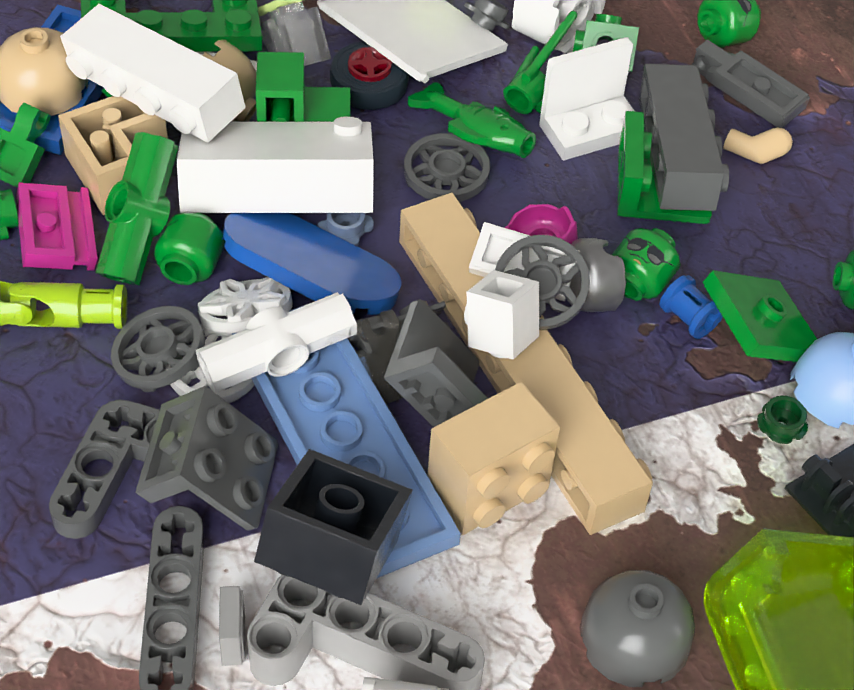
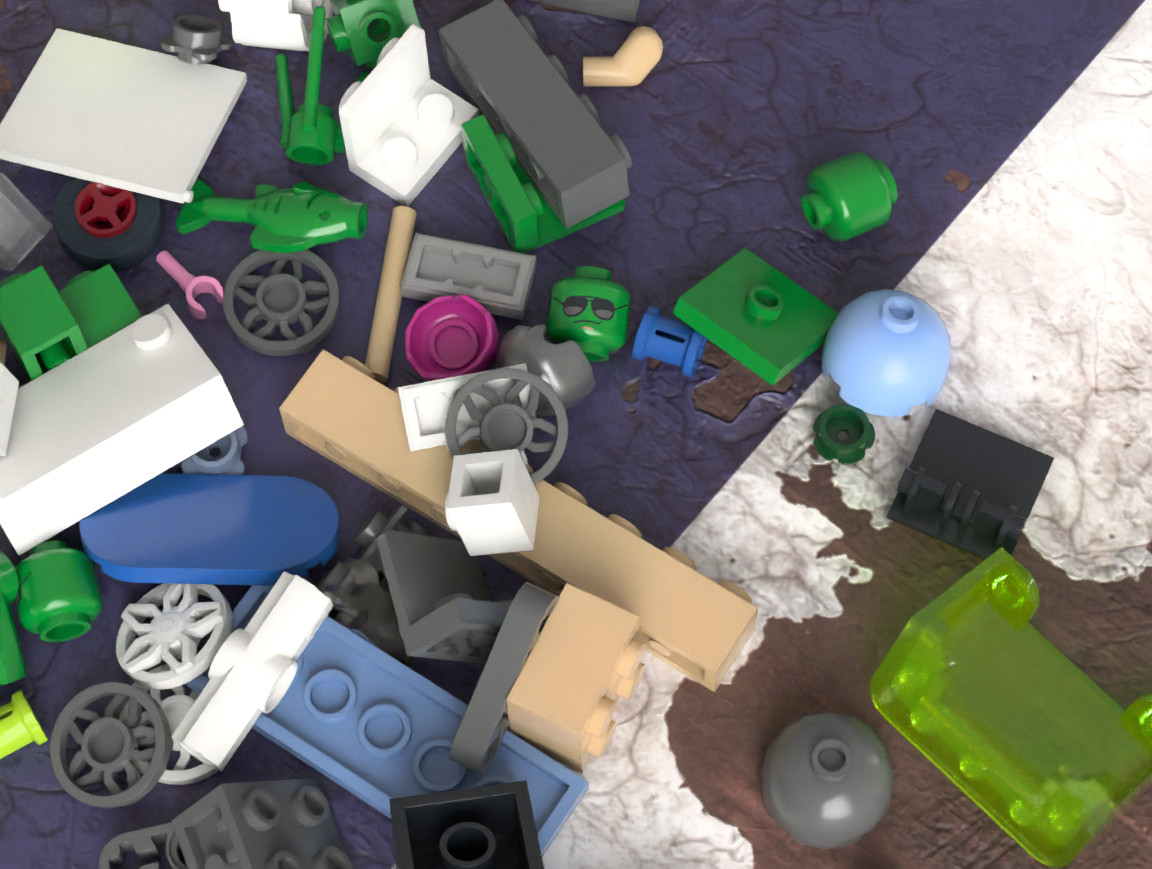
camera: 25 degrees left, 15 degrees up
none -> bright pink hand [156,250,223,319]
none -> tan bar [365,206,417,383]
none -> light grey plate [401,233,537,320]
none -> dark grey beam [449,582,559,774]

